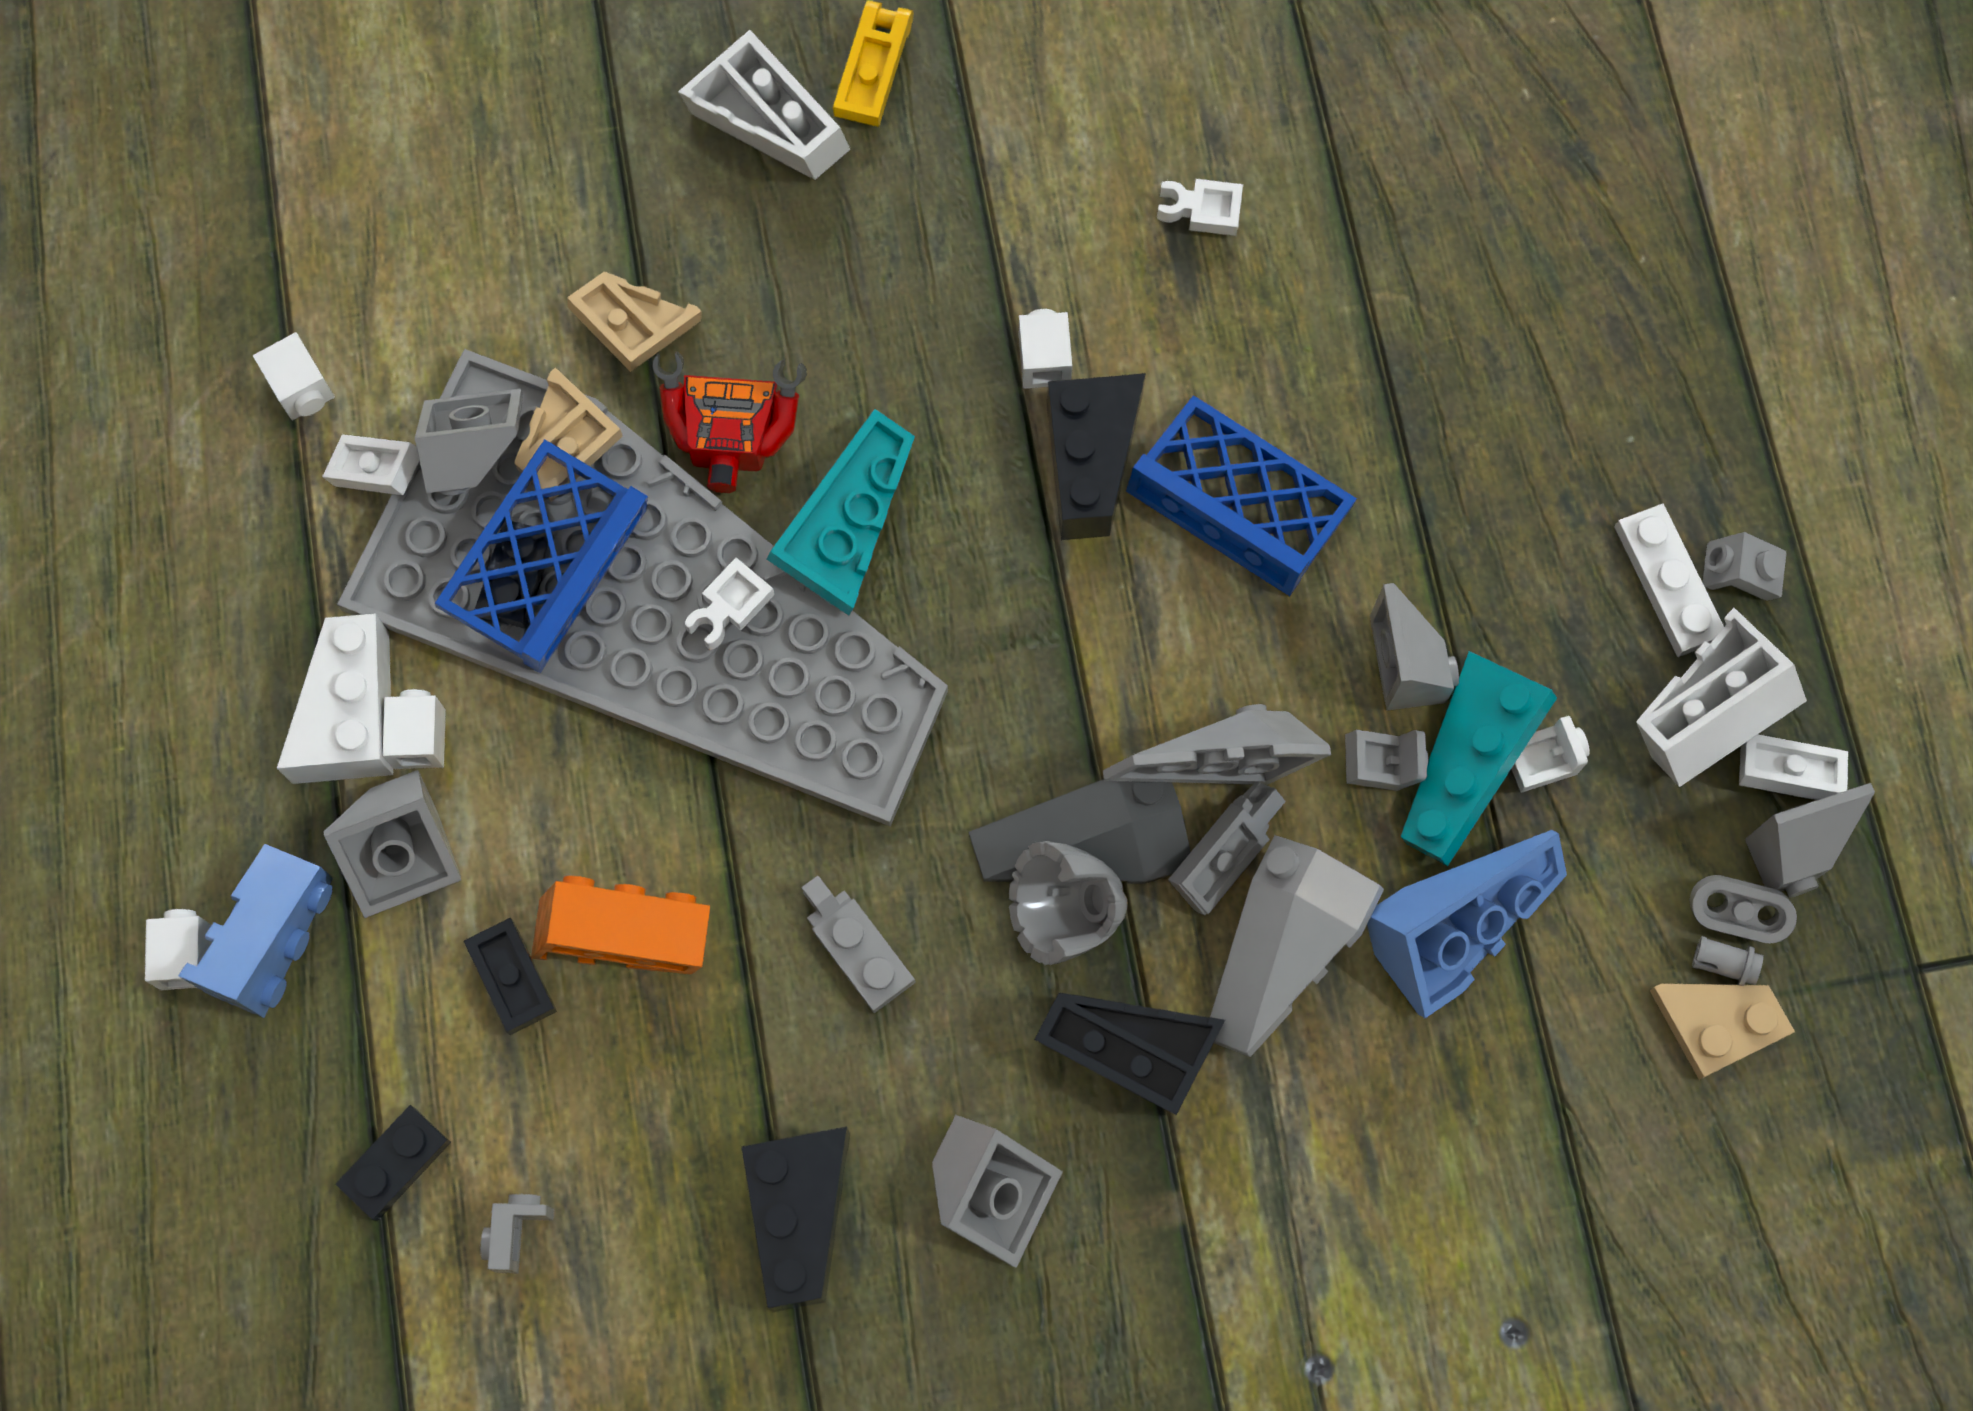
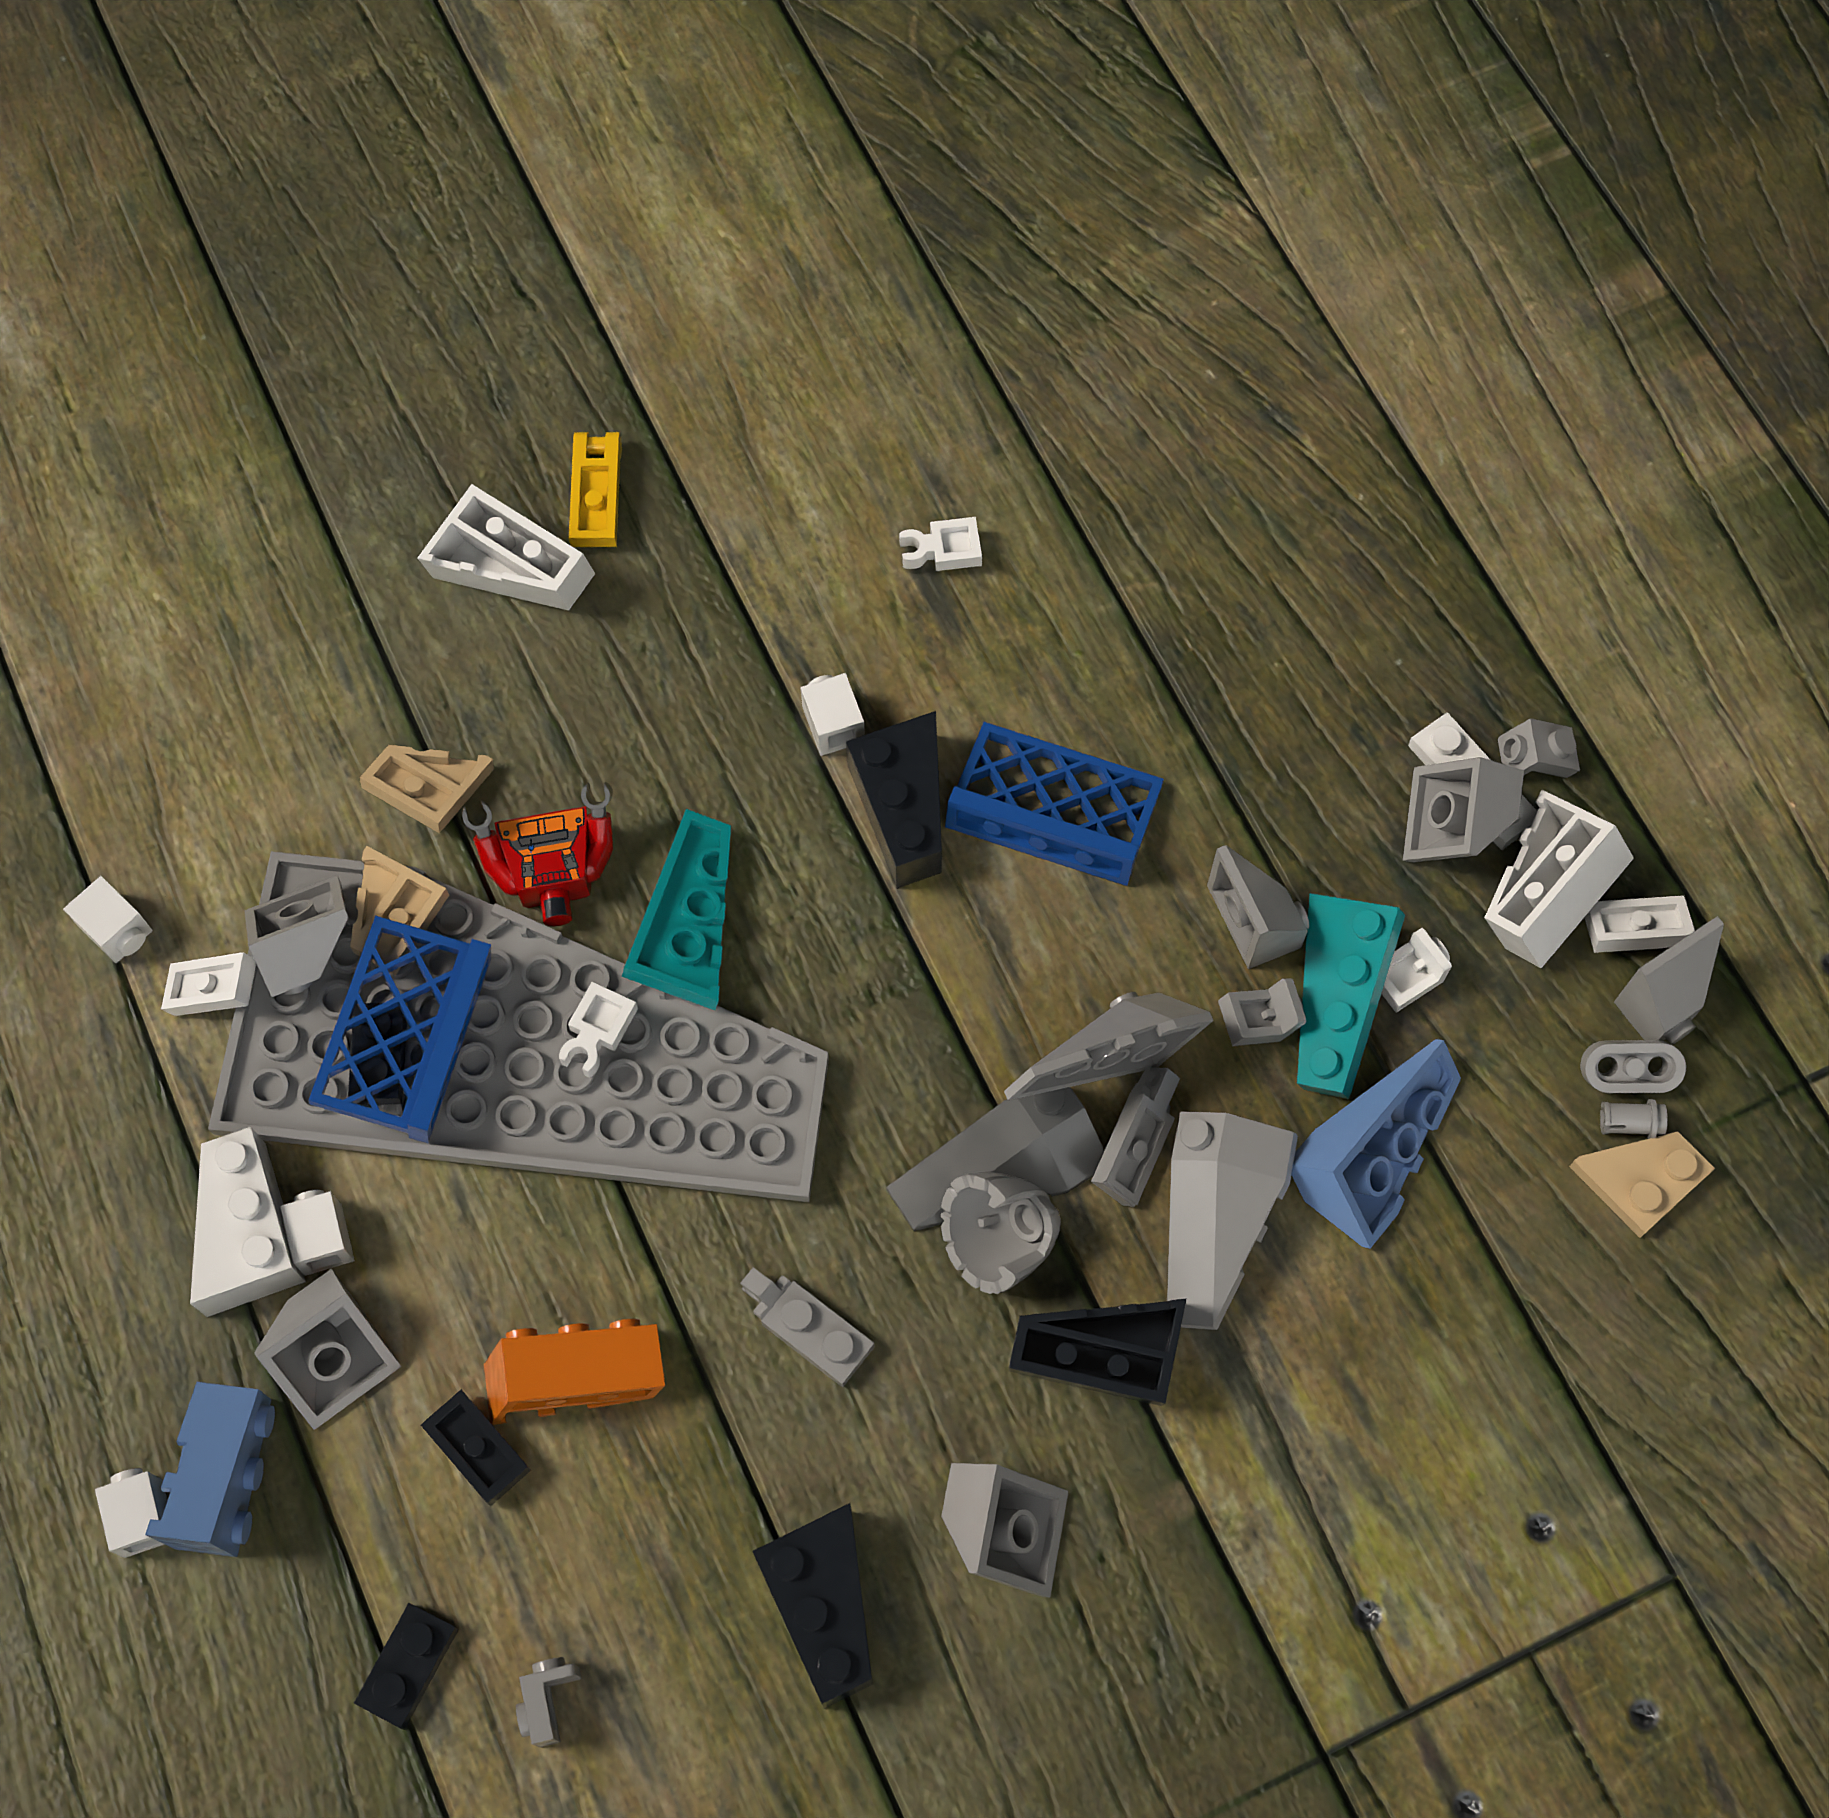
camera: 15 degrees left, 5 degrees down
none -> light grey slope [1403,757,1524,862]

